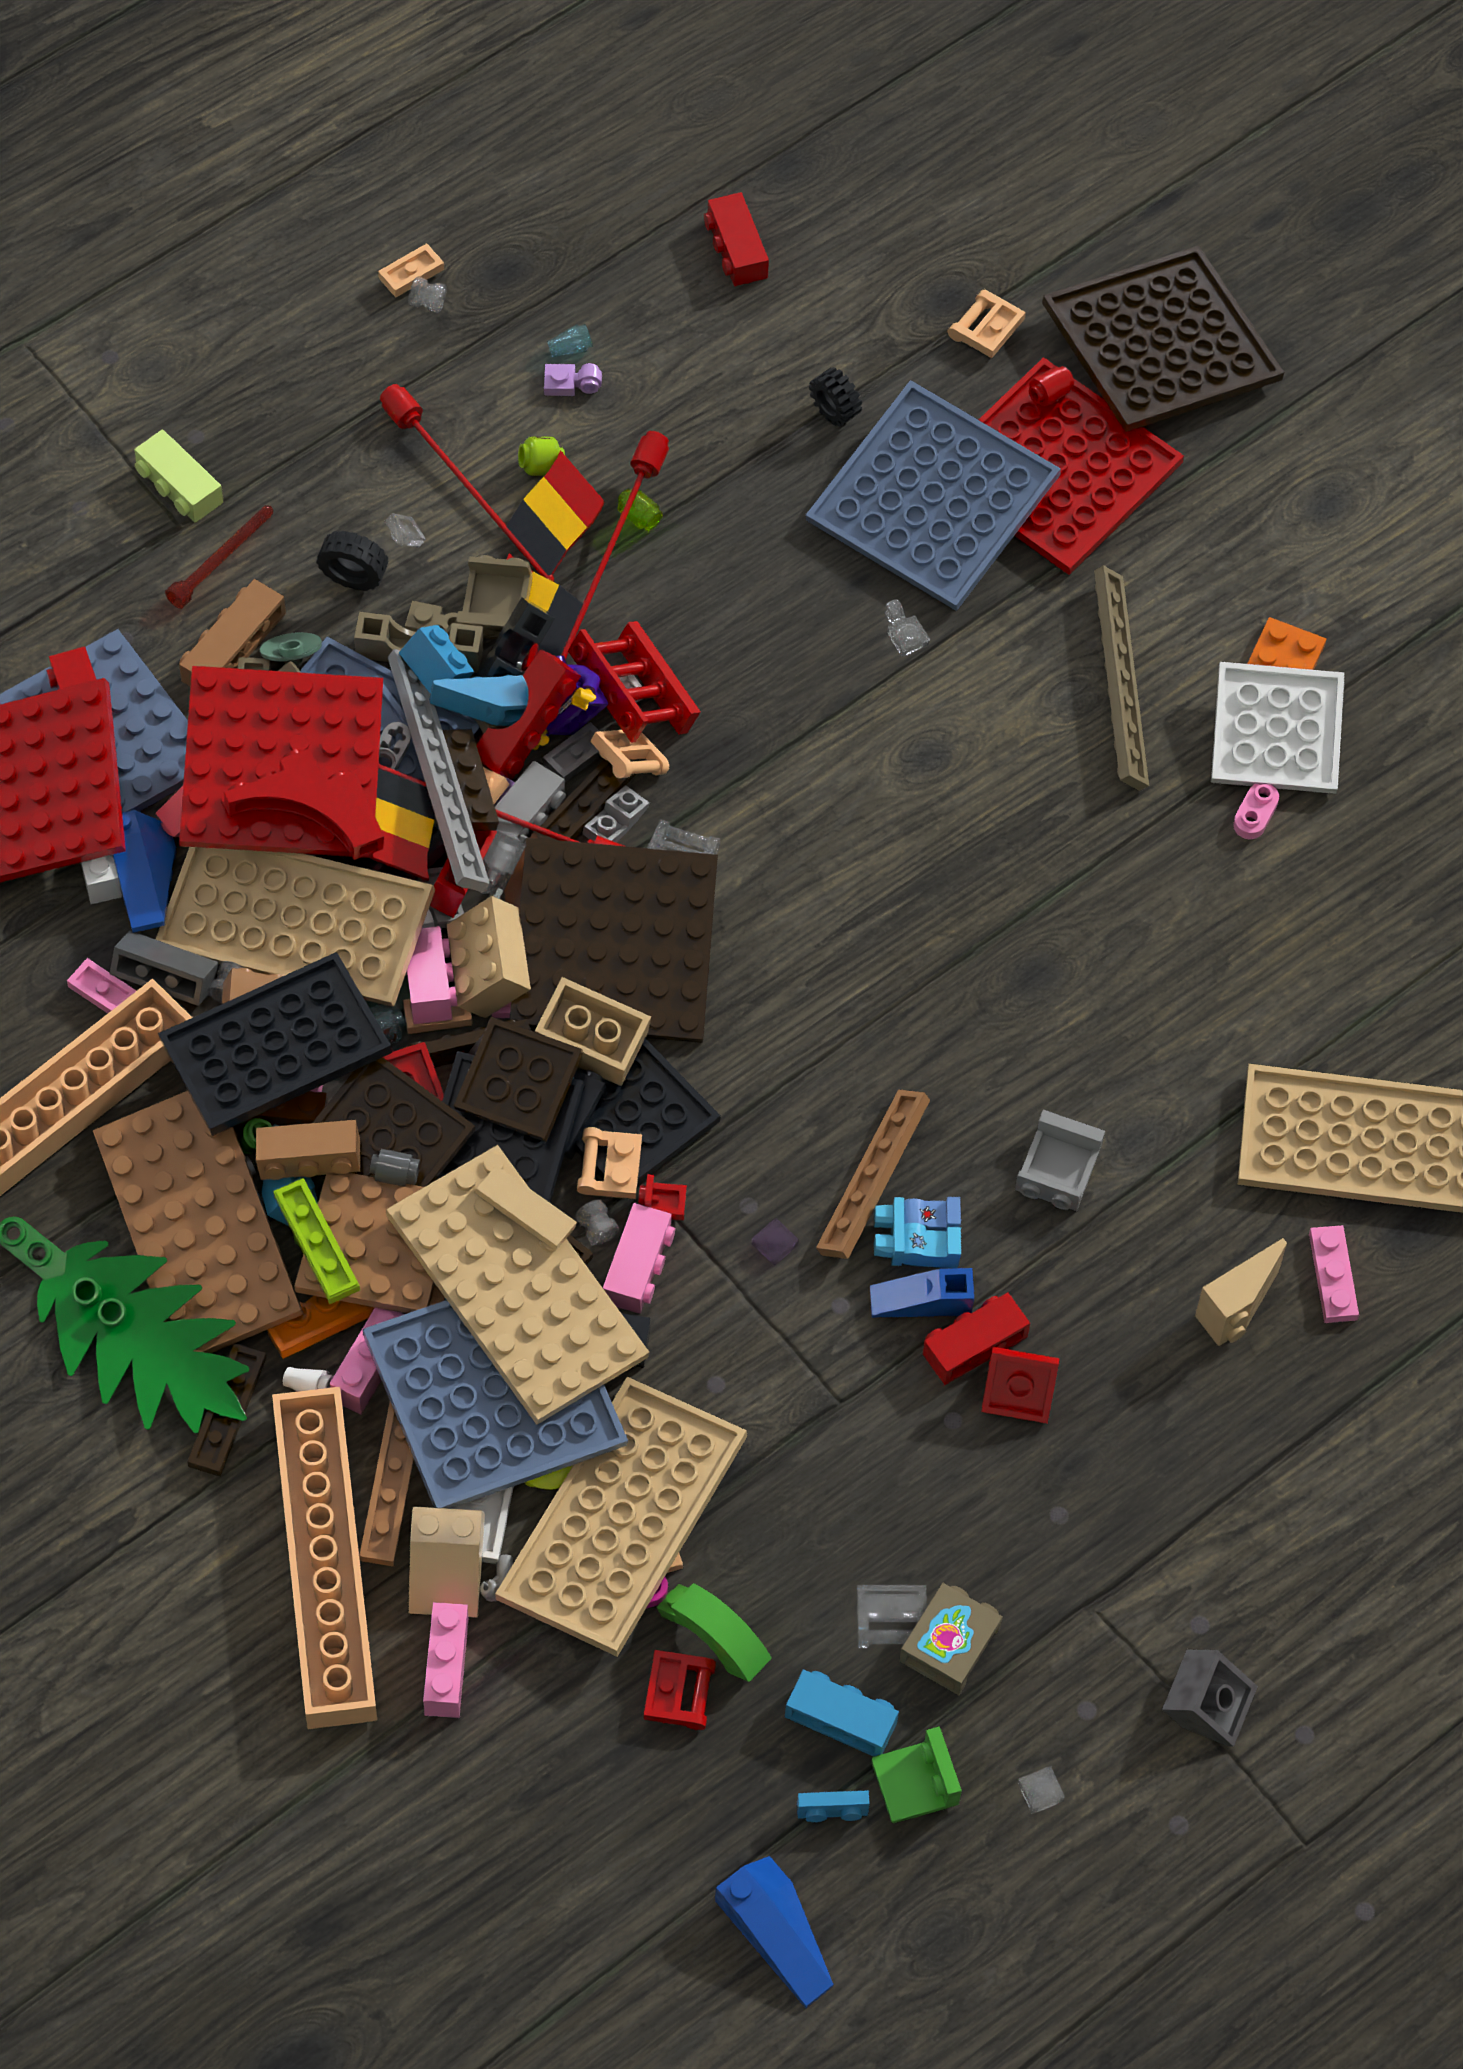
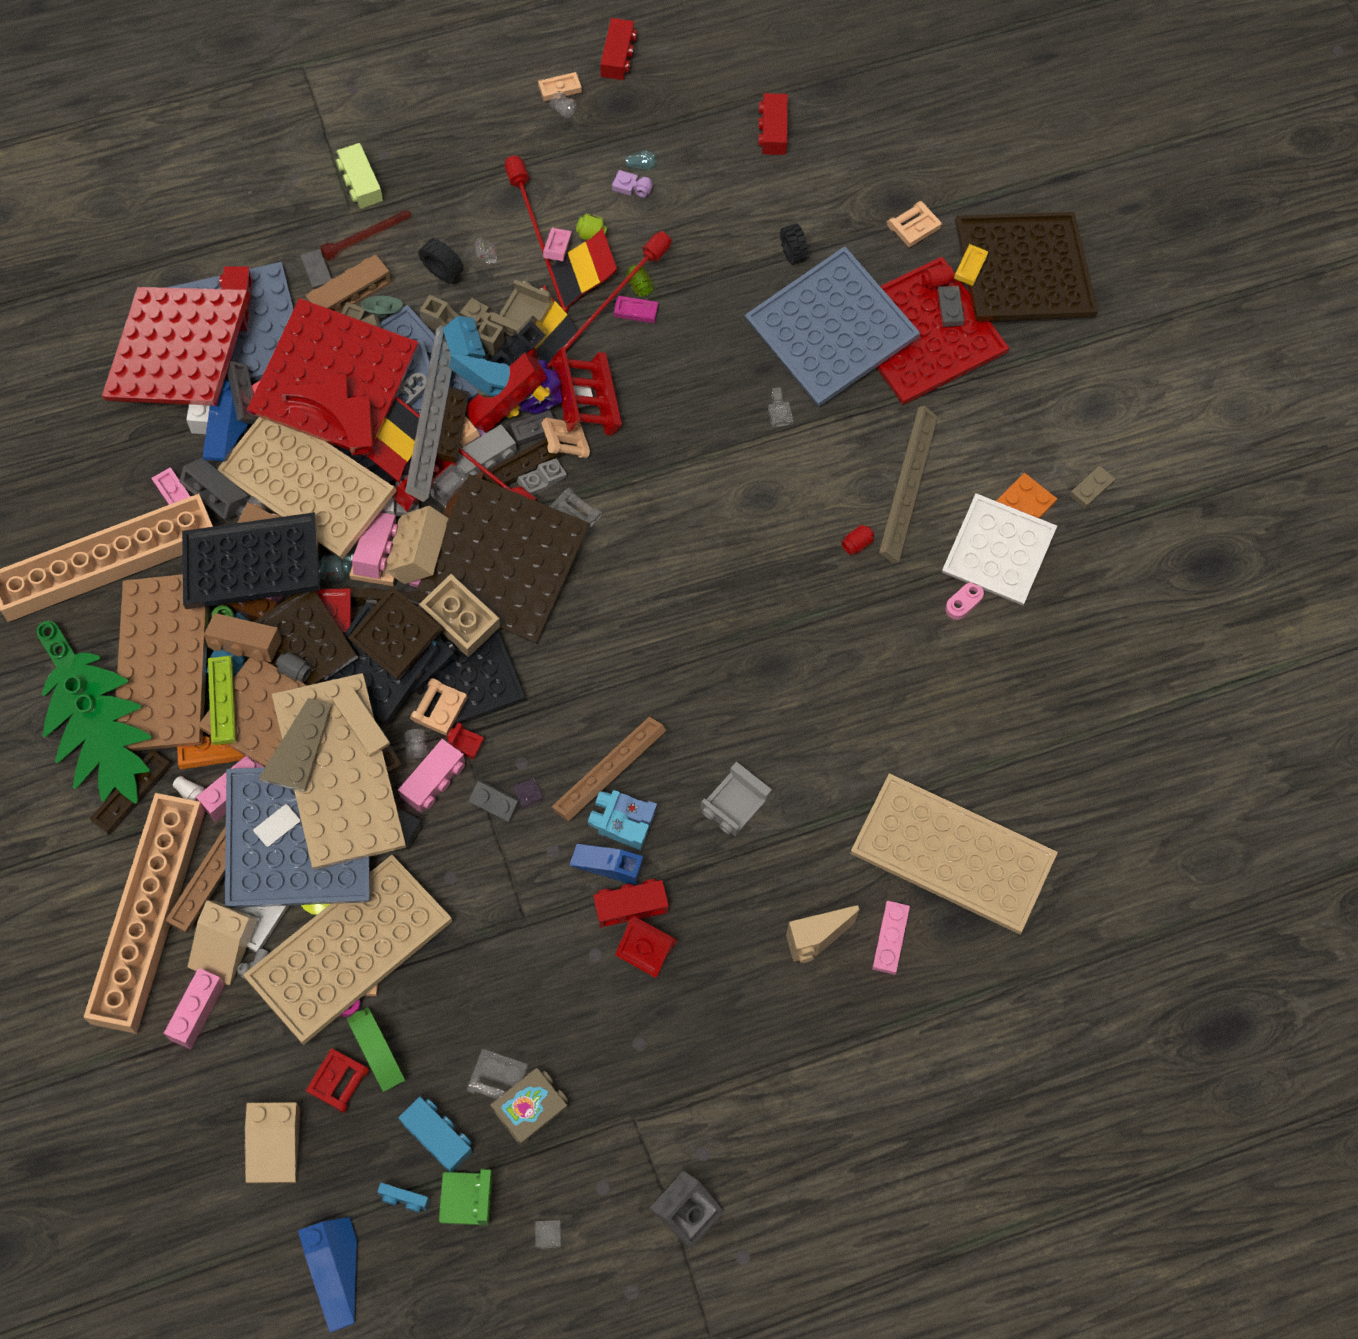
camera: 20 degrees right, 5 degrees up
none -> flat silver tile [227,361,258,424]
none -> tan slope [245,1103,301,1183]
none -> white sticker [253,804,300,847]
none -> dark tan wing [258,698,331,792]
none -> flat silver tile [300,249,331,289]
none -> dark grey plate [469,780,520,822]
none -> bright pink plate [543,228,572,261]
none -> red brick [600,18,637,80]
none -> dark pink tile [614,296,658,323]
none -> red brick [841,525,874,556]
none -> dark grey plate [937,286,964,327]
none -> yellow tile [954,244,988,286]
none -> dark tan plate [1070,465,1115,509]

